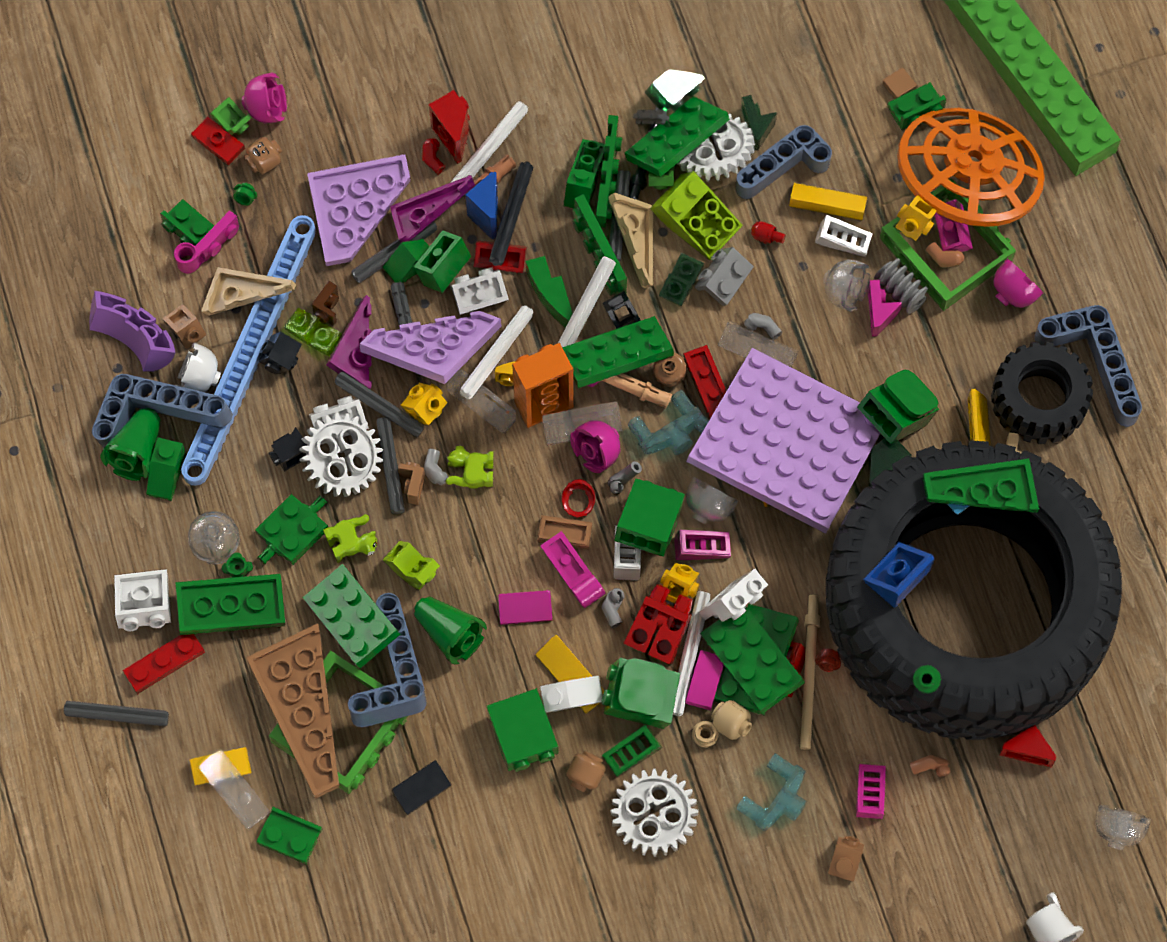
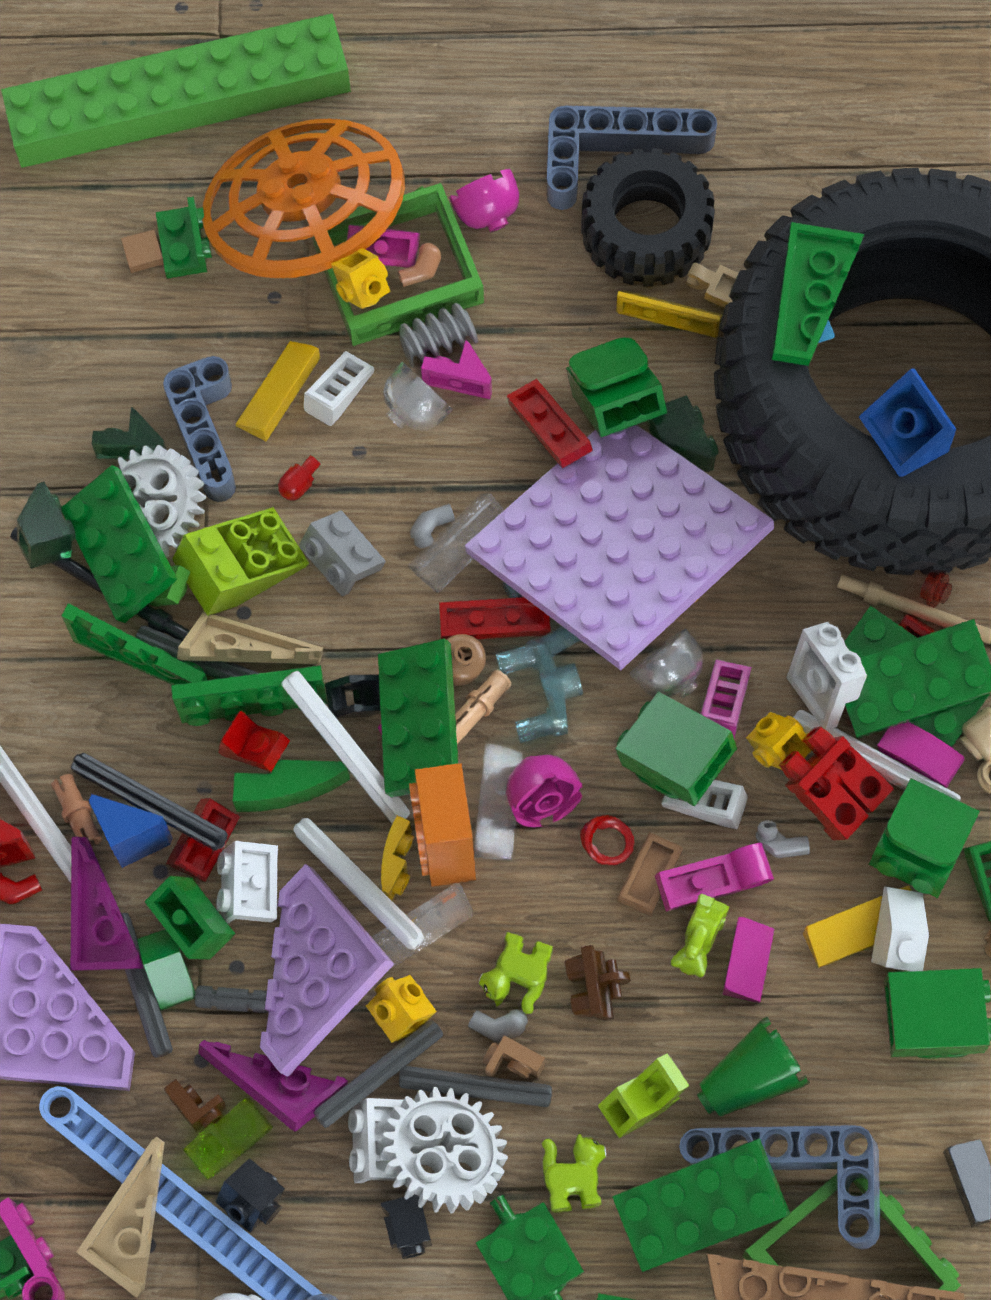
camera: 70 degrees left, 0 degrees up
green slope [563,139,605,208] -> none
light grey arm [608,461,642,494] -> none
dark grey axle [633,110,669,125] -> none
clear green slope [659,253,705,307] -> none
none -> red slope [218,711,290,772]
none -> red plate [507,378,593,469]
none -> reddish brown hips [565,945,631,1021]
none -> lime animal [671,894,729,978]

